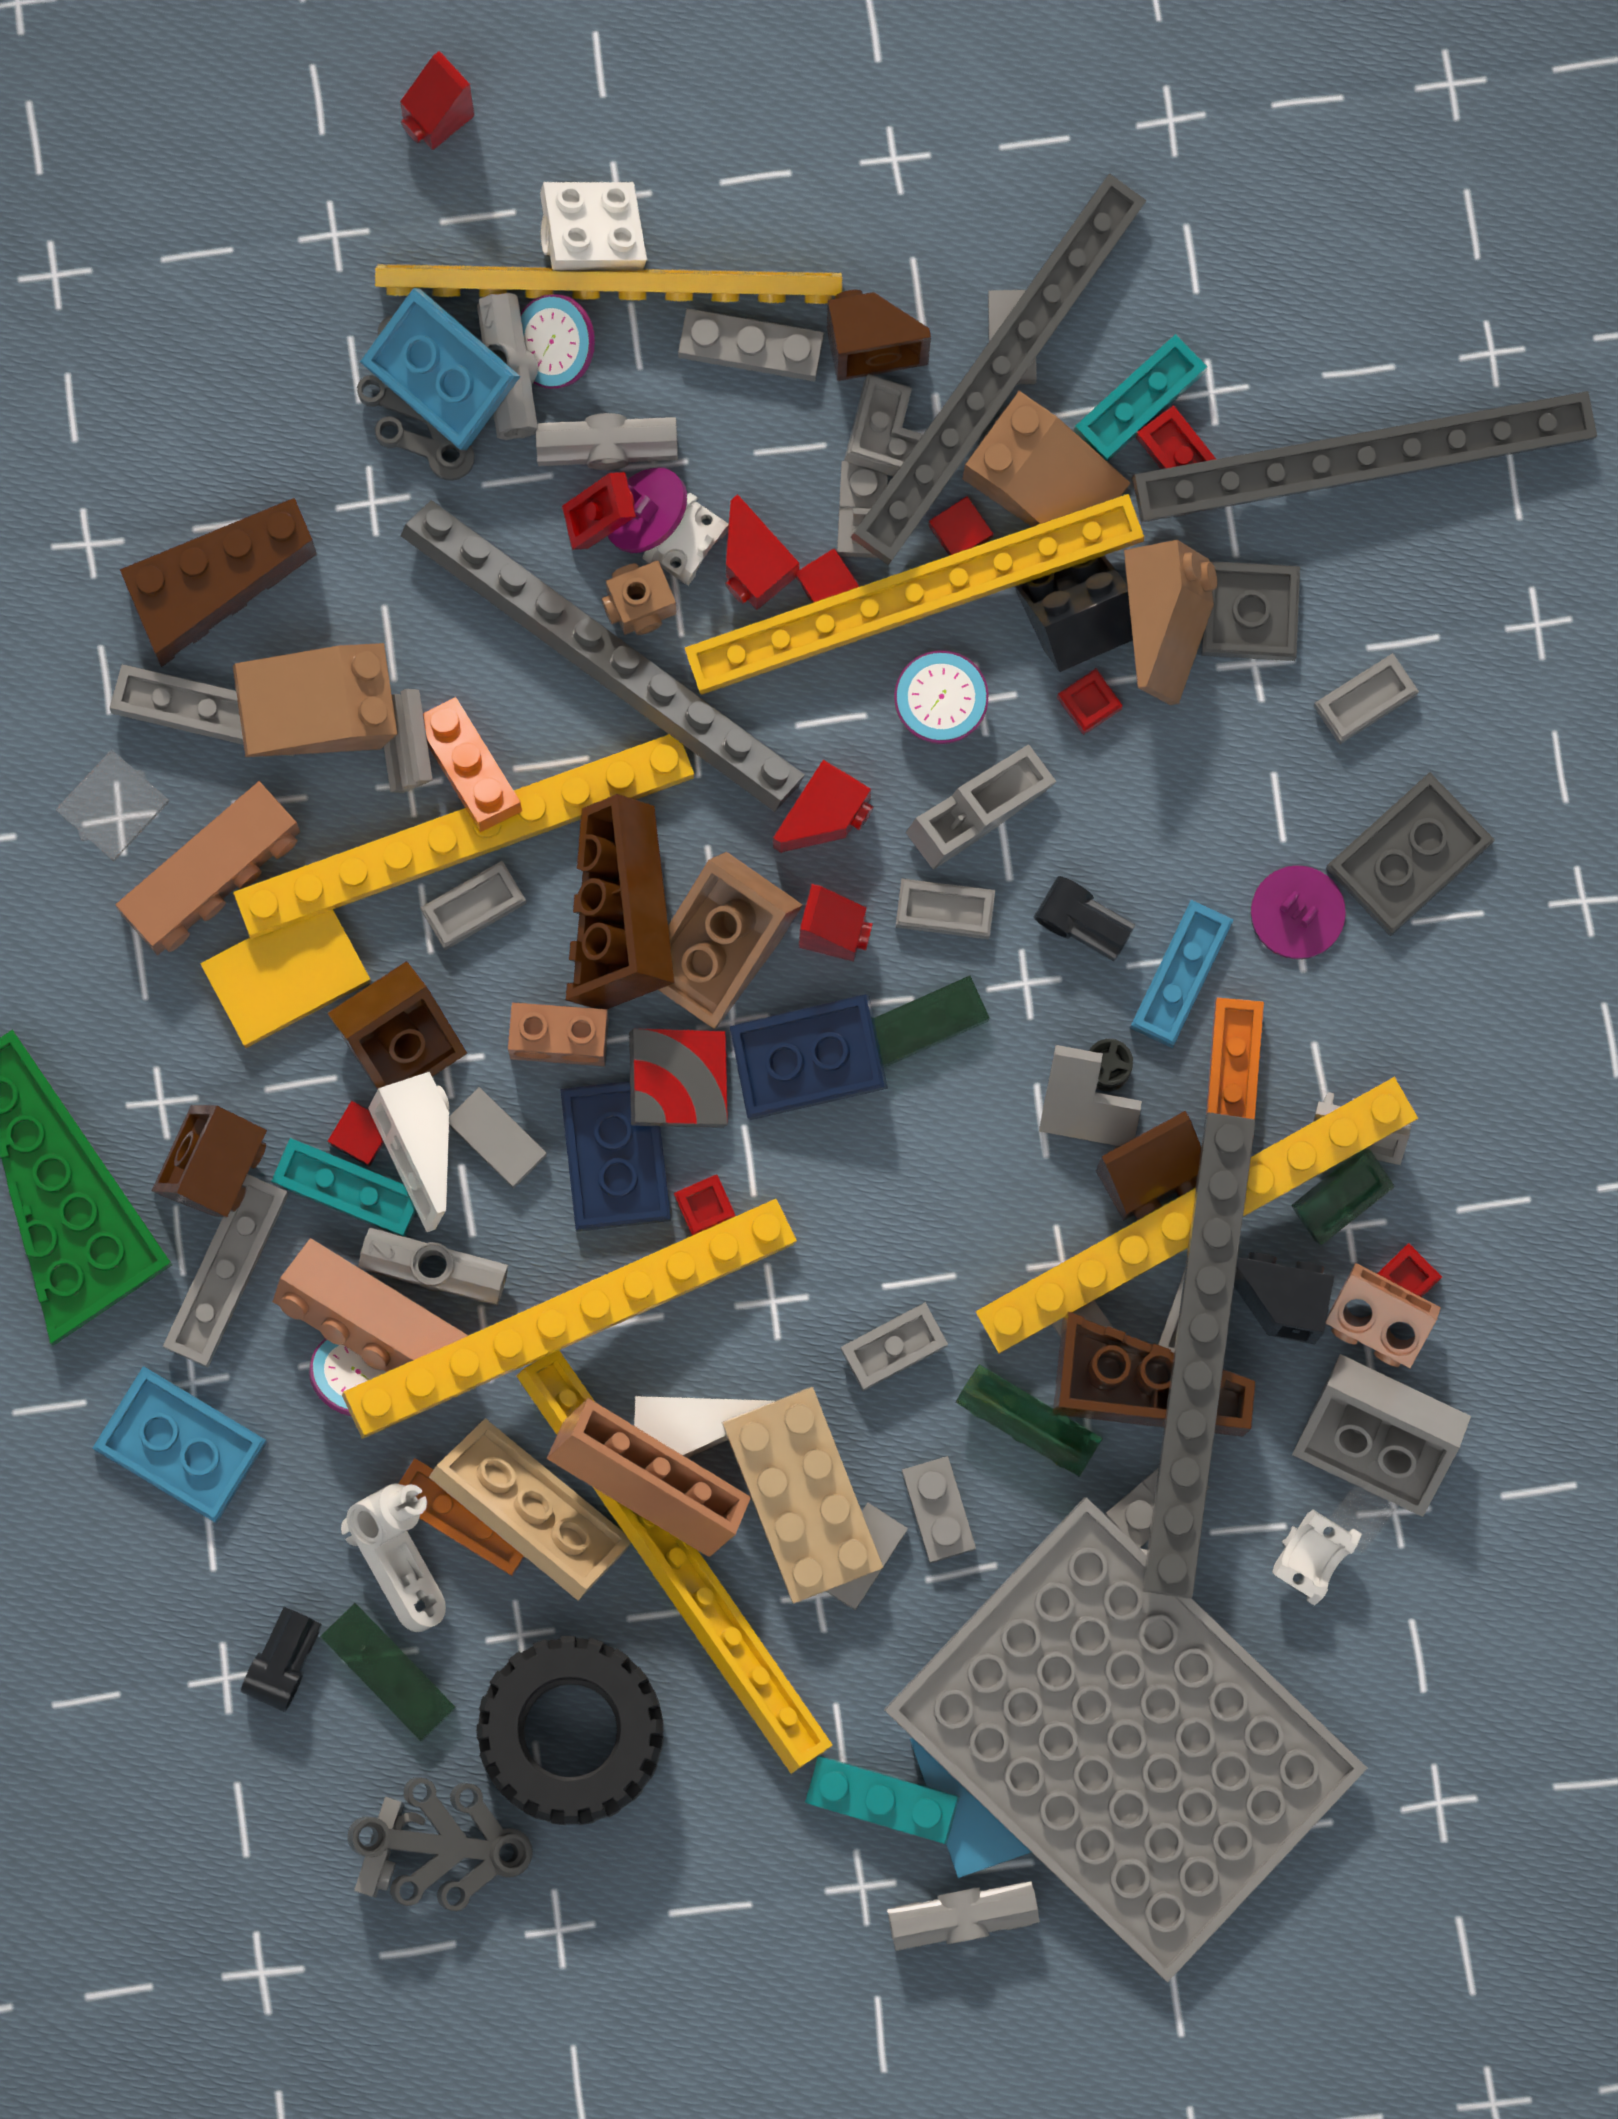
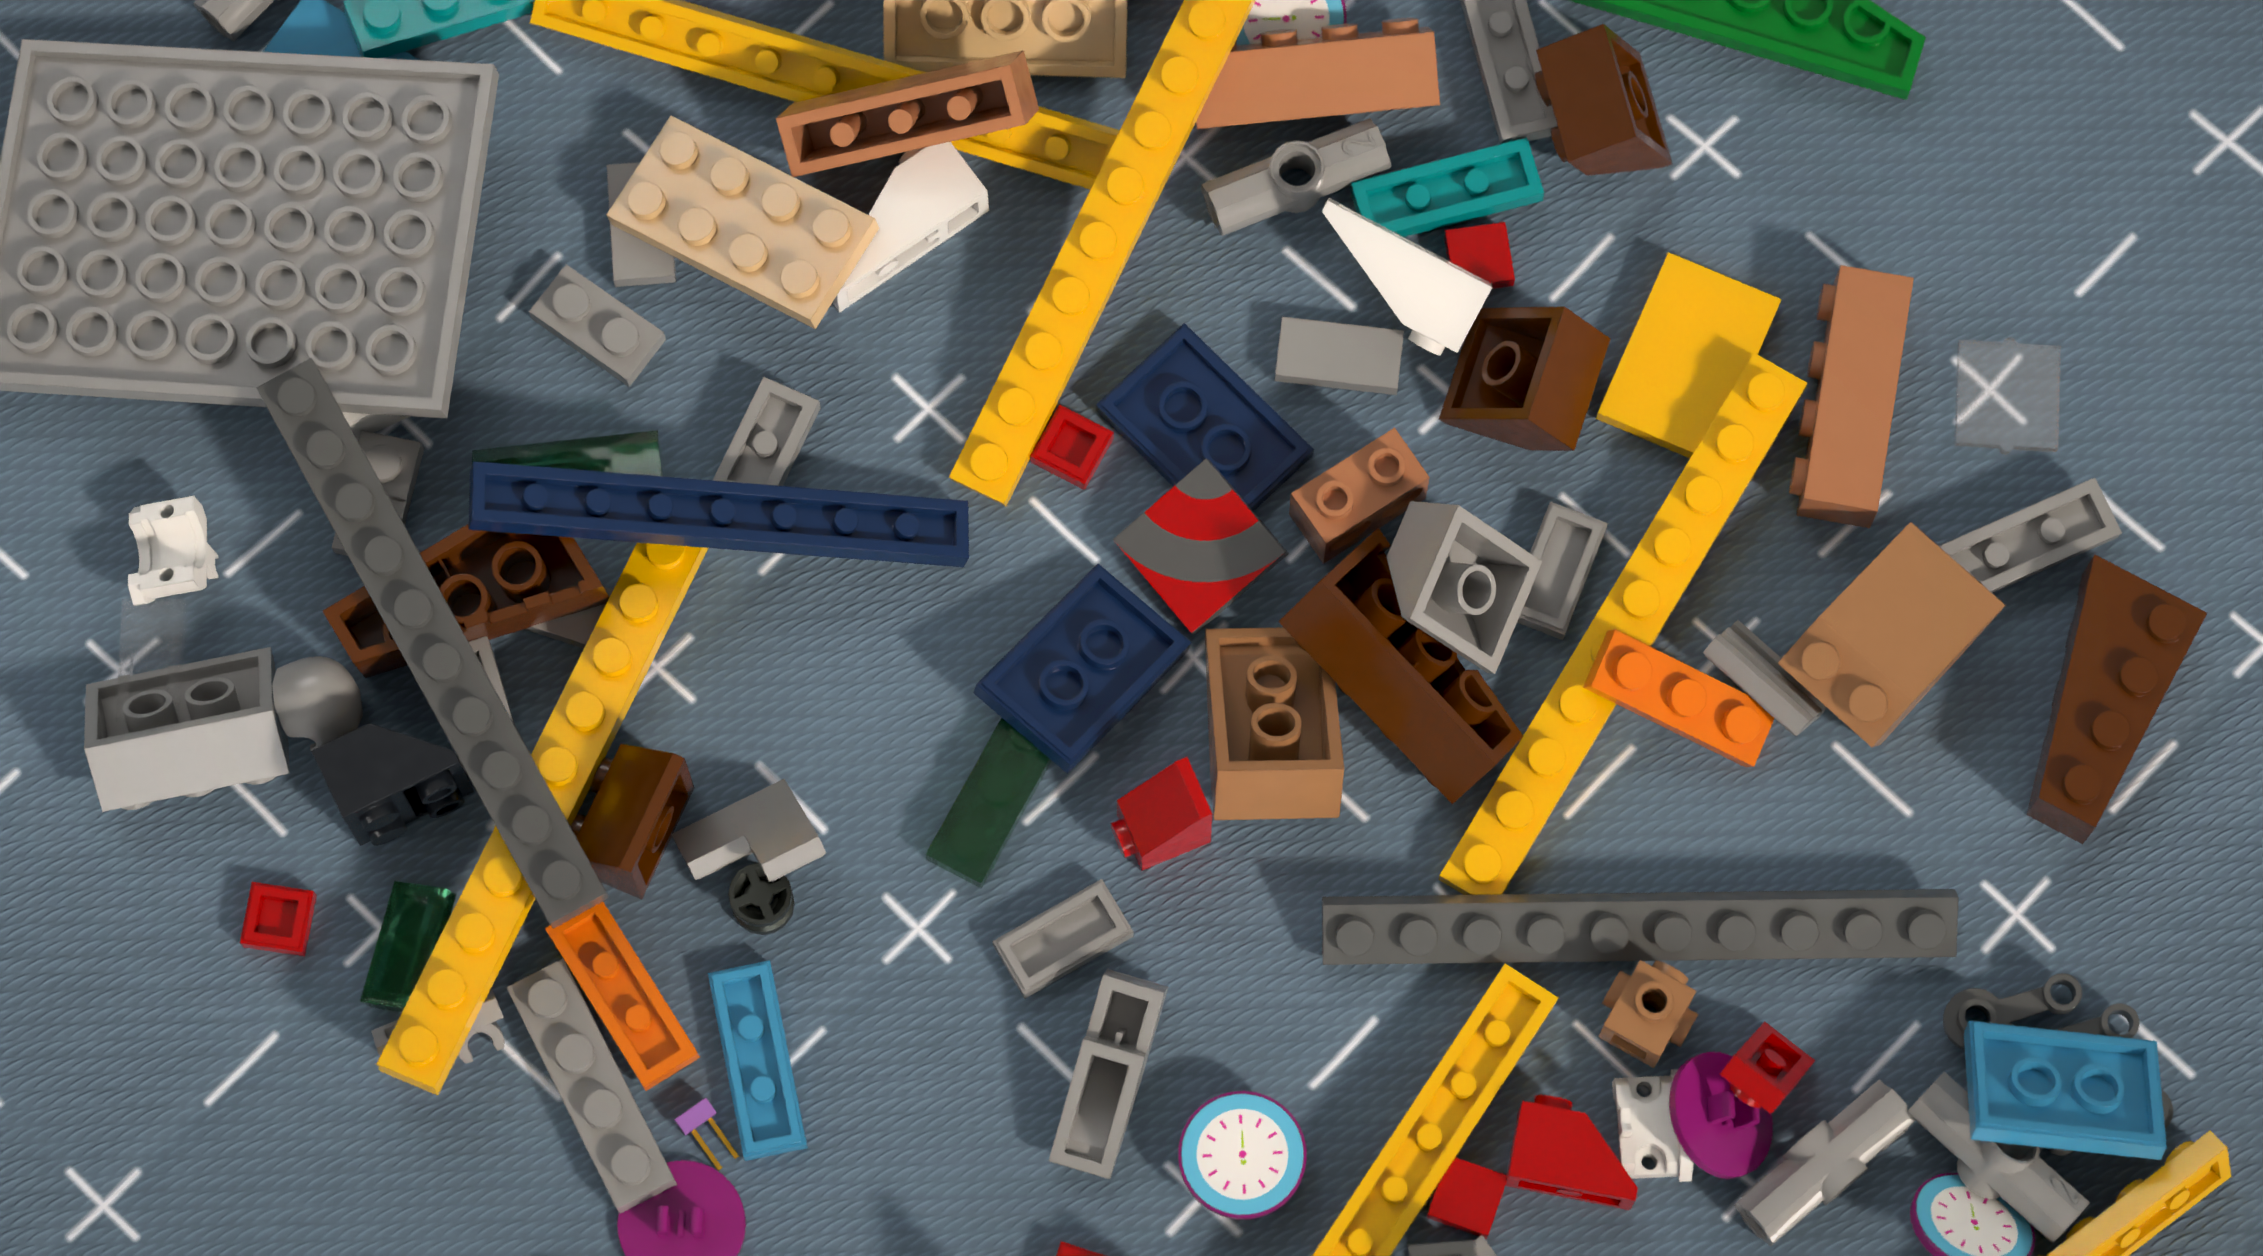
camera: 145 degrees right, 5 degrees down
red slope [773,759,874,853] -> none
black piece [1033,876,1135,961] -> none
nougat brick [1326,1263,1441,1368] -> none
none -> light grey hair [272,656,363,751]
none -> dark blue plate [468,461,969,567]
none -> light grey plate [506,959,677,1214]
none -> medium lavender piece [674,1098,739,1171]
none -> light grey slope [1387,501,1542,674]

